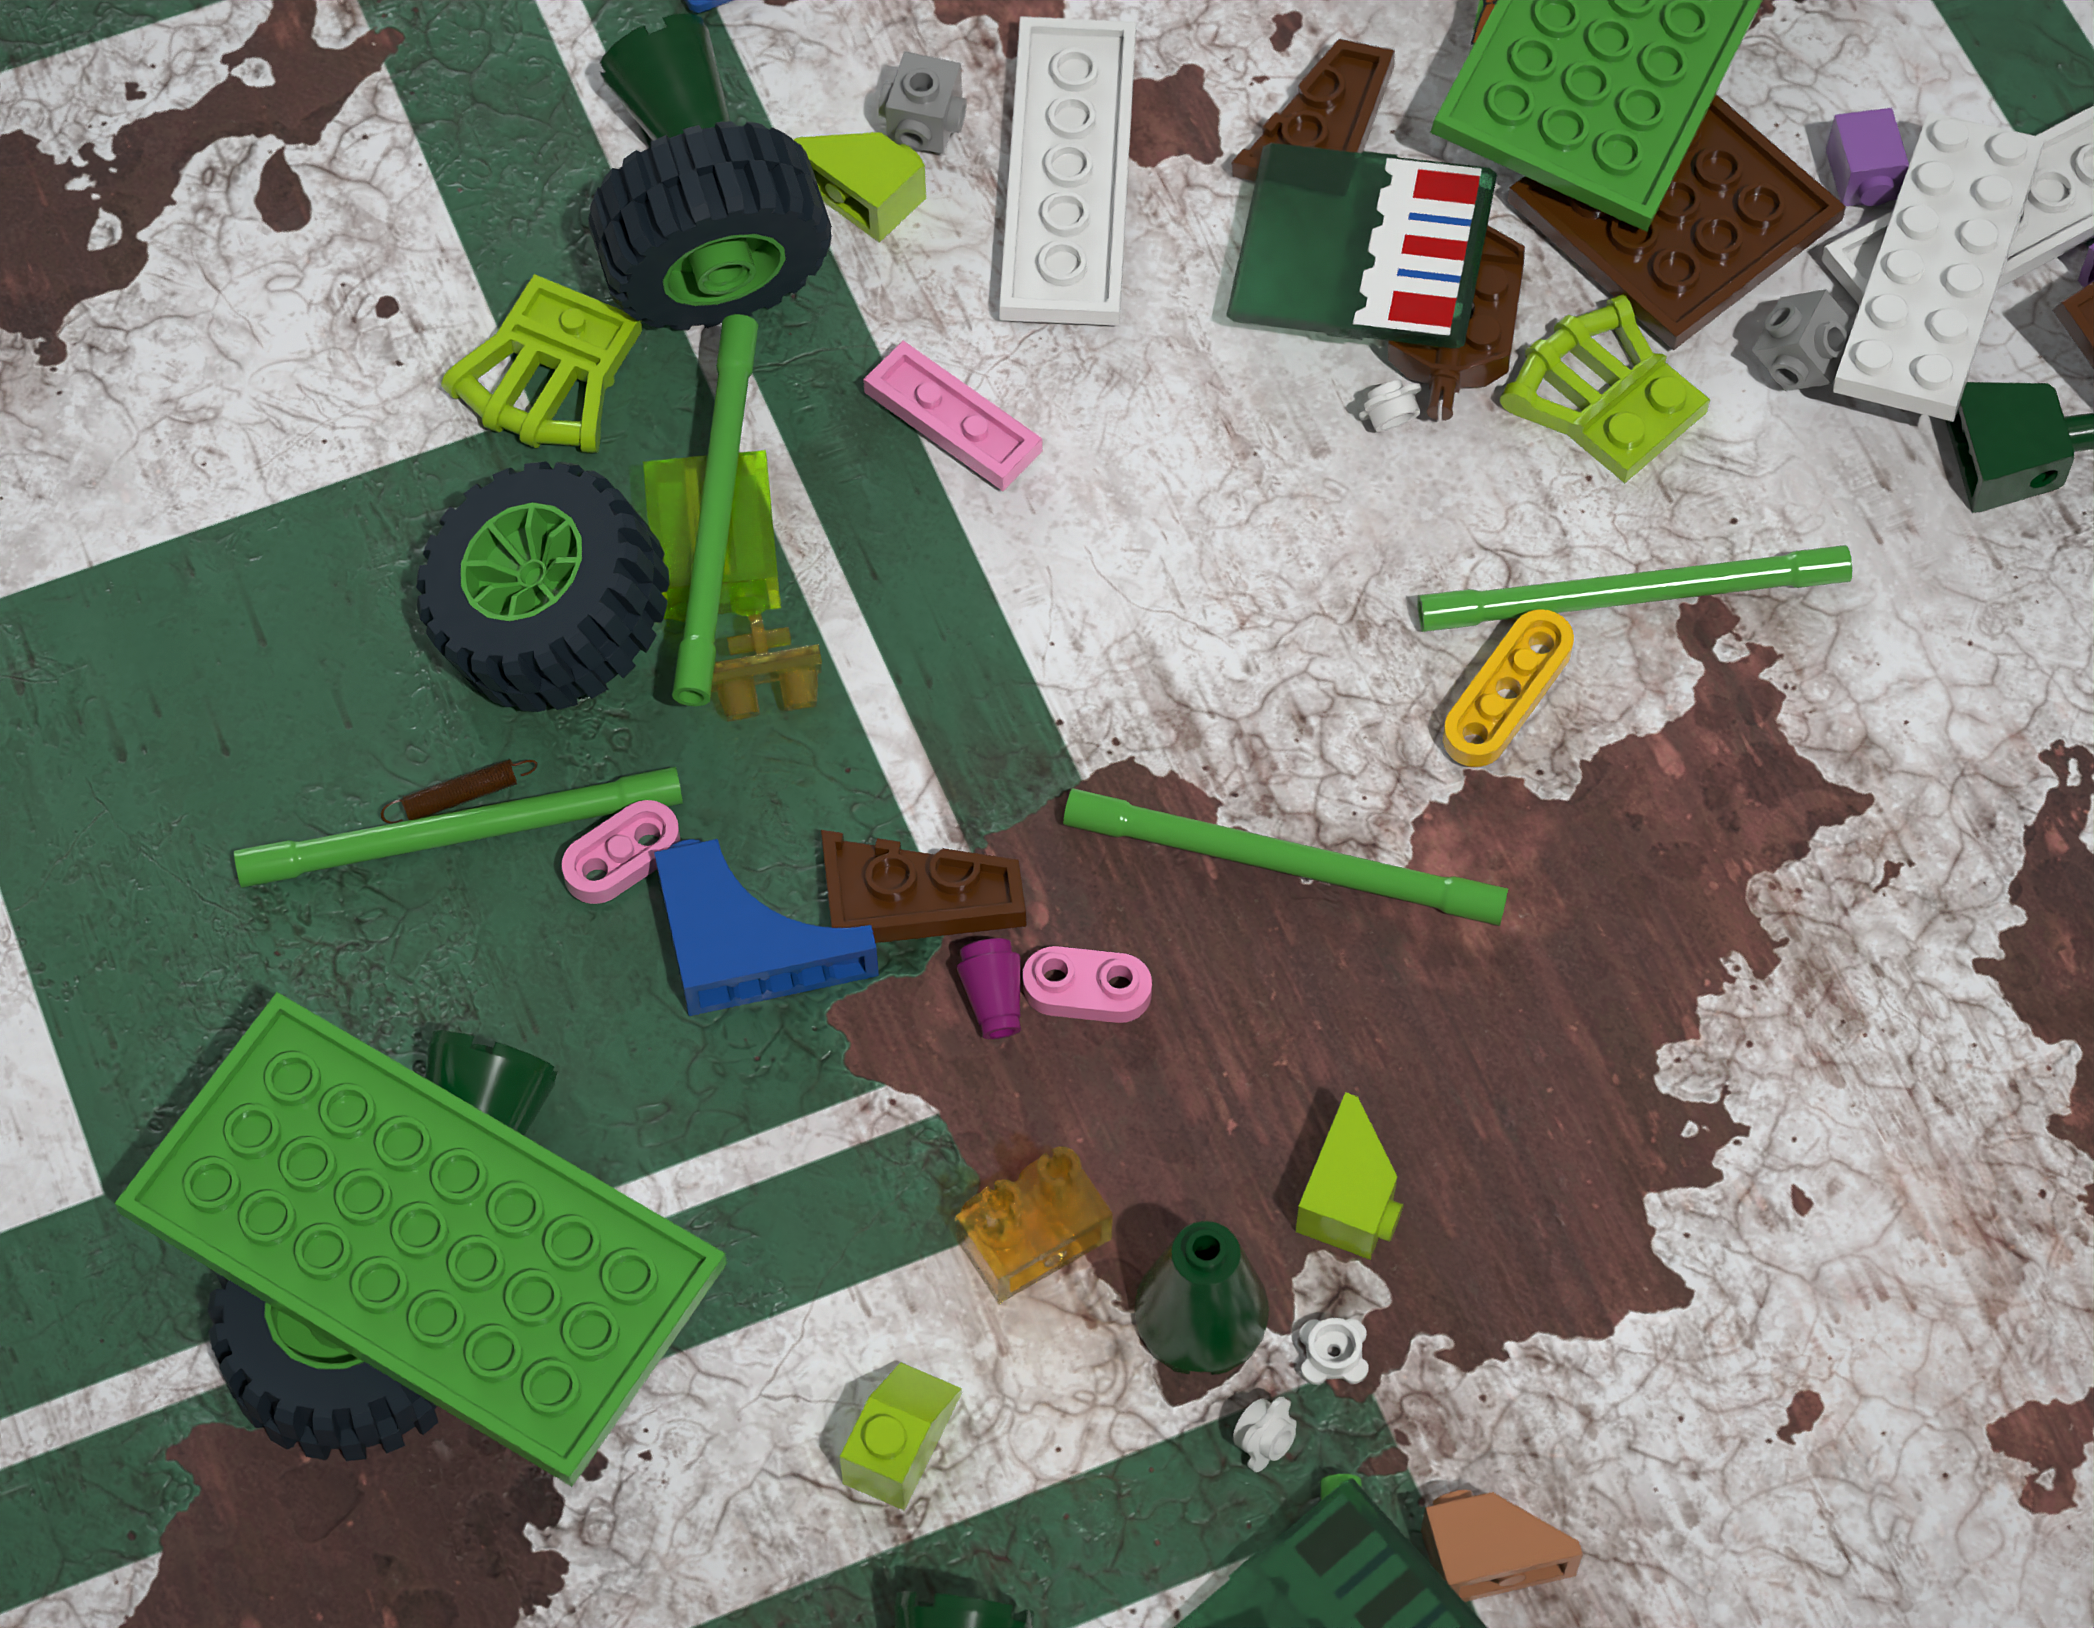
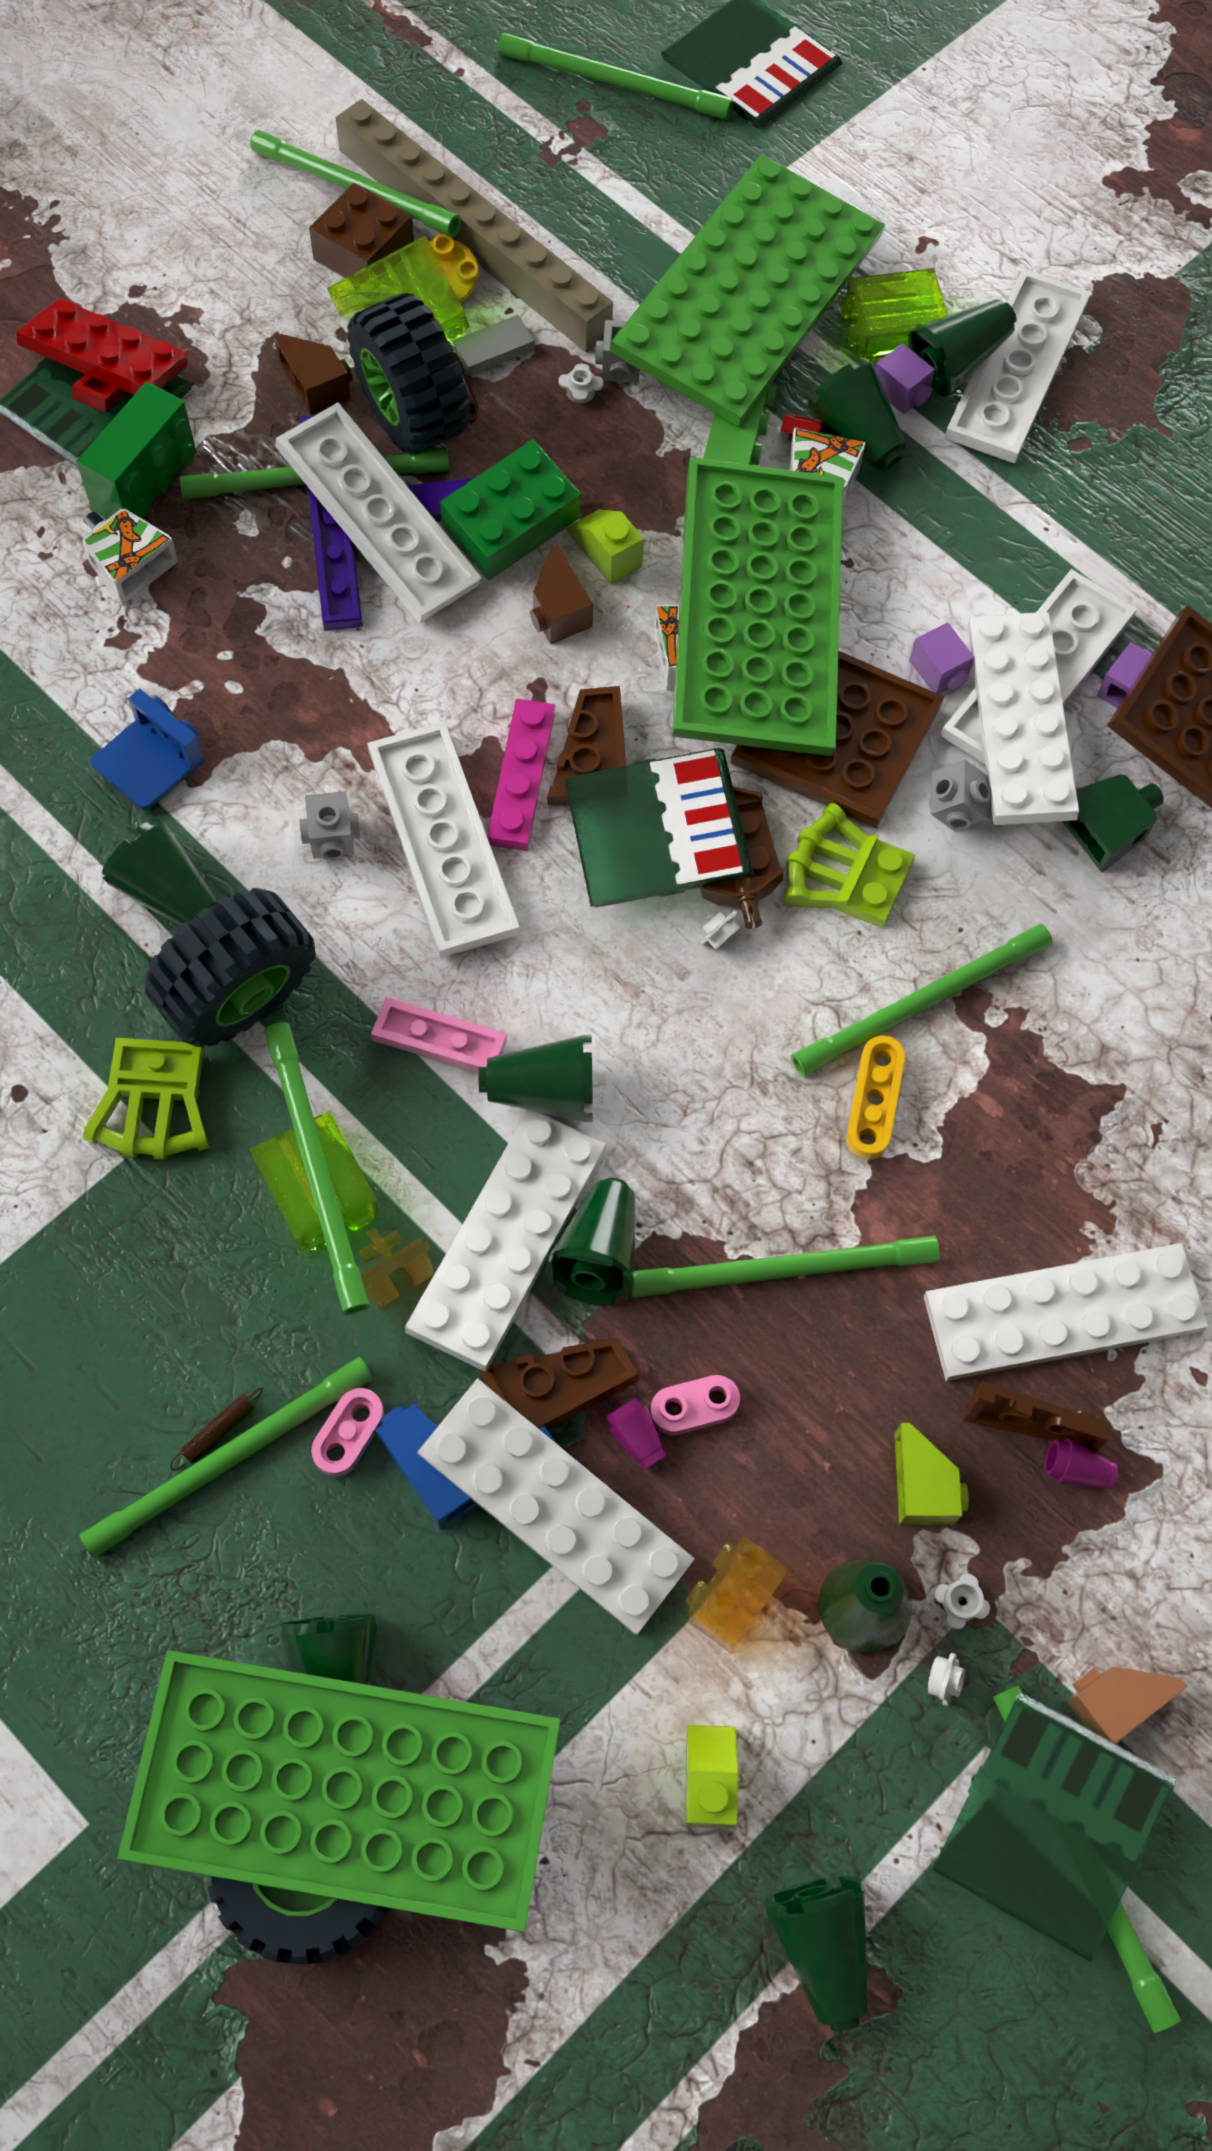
camera: 25 degrees left, 5 degrees up
black wheel [416,461,670,712] -> none
lime slope [794,132,926,243] -> none
none -> white plate [405,1110,606,1372]
none -> white plate [417,1379,695,1635]
none -> dark green cone [478,1035,593,1122]
none -> dark pink plate [487,699,555,851]
none -> dark green cone [544,1178,636,1306]
none -> white plate [923,1243,1208,1381]
none -> reddish brown wing [963,1381,1111,1451]
none -> magenta cone [1044,1438,1118,1489]

